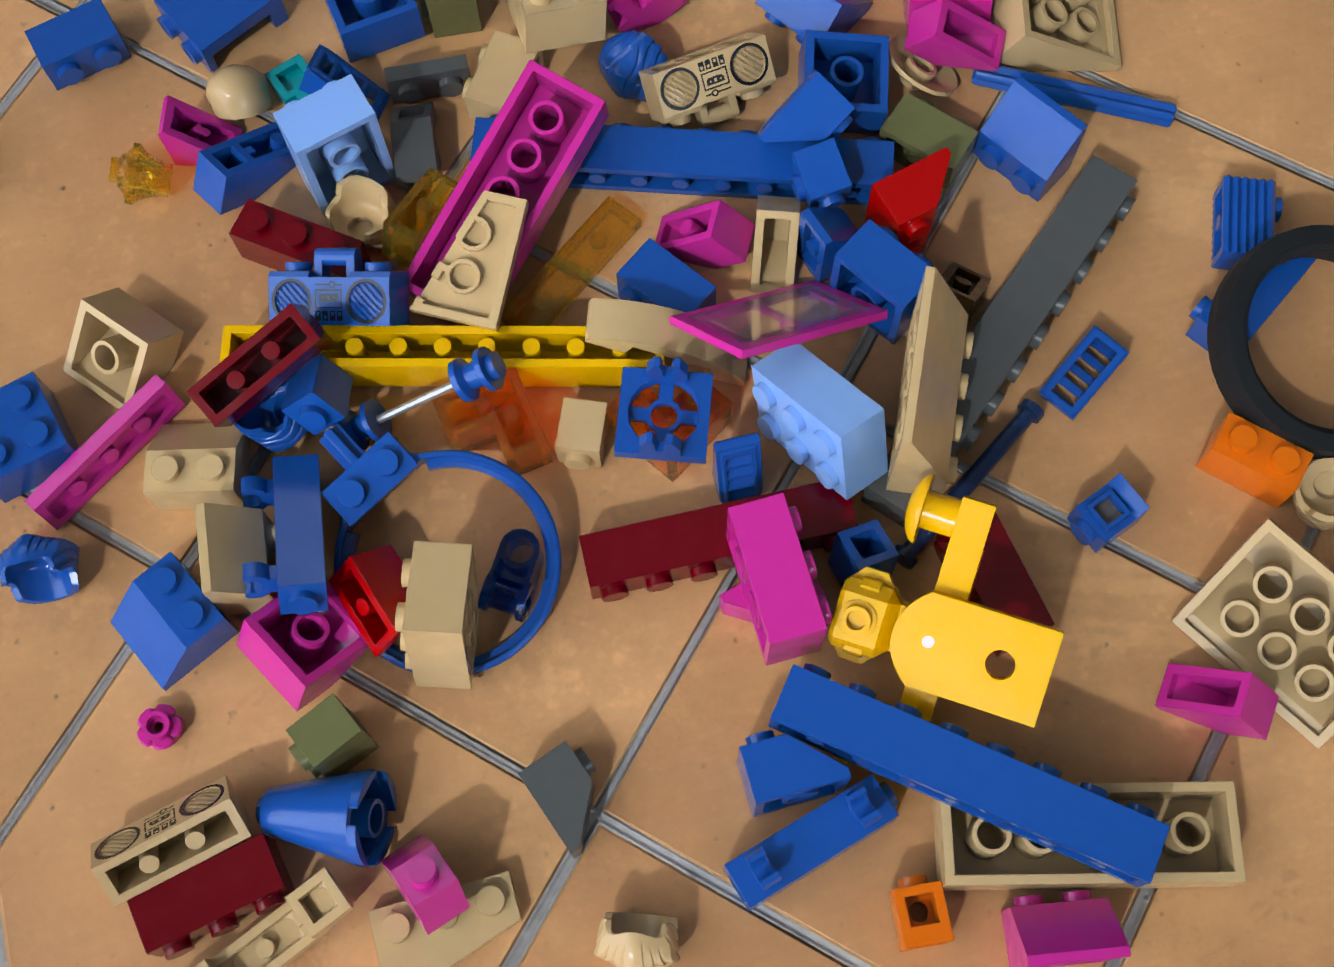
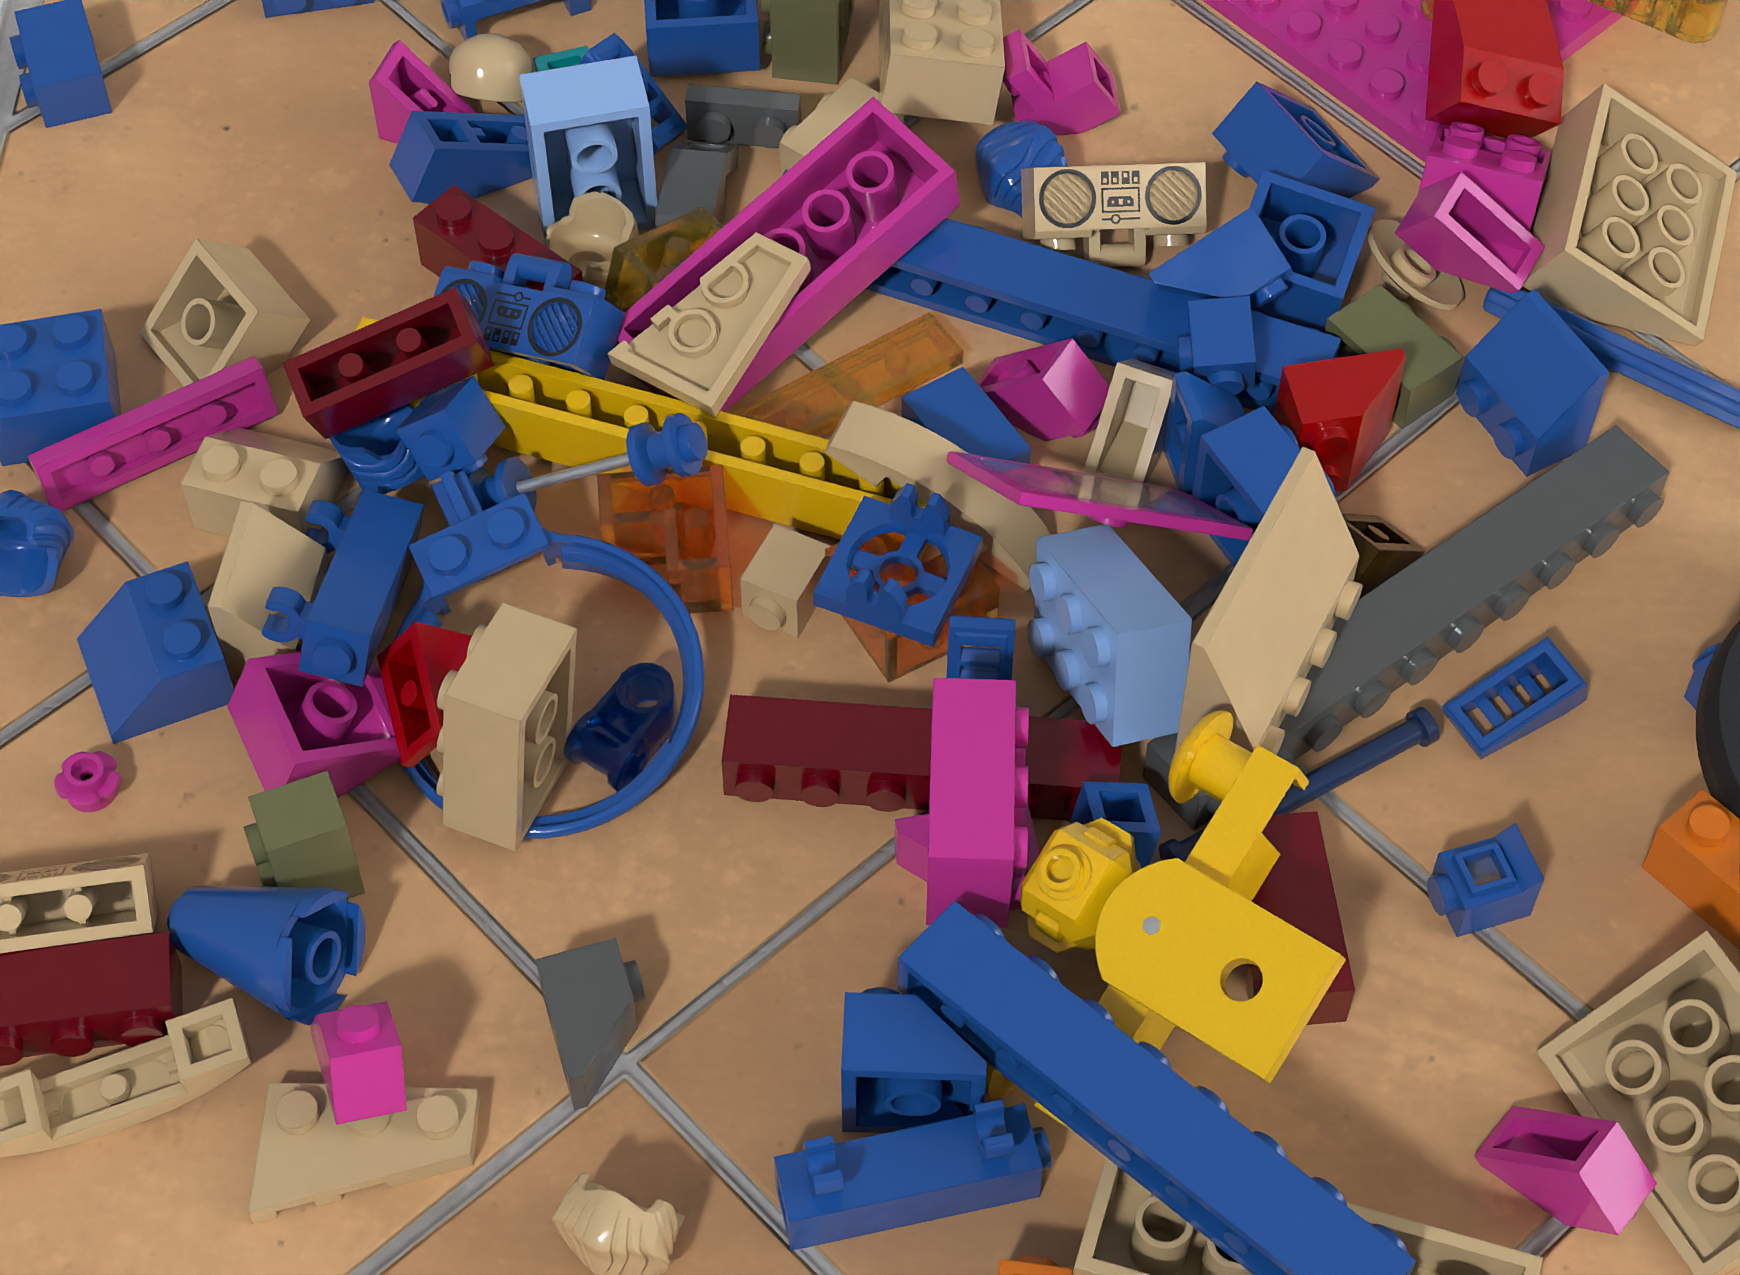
camera: 15 degrees right, 15 degrees down
clear yellow rock [108,142,173,205] -> none

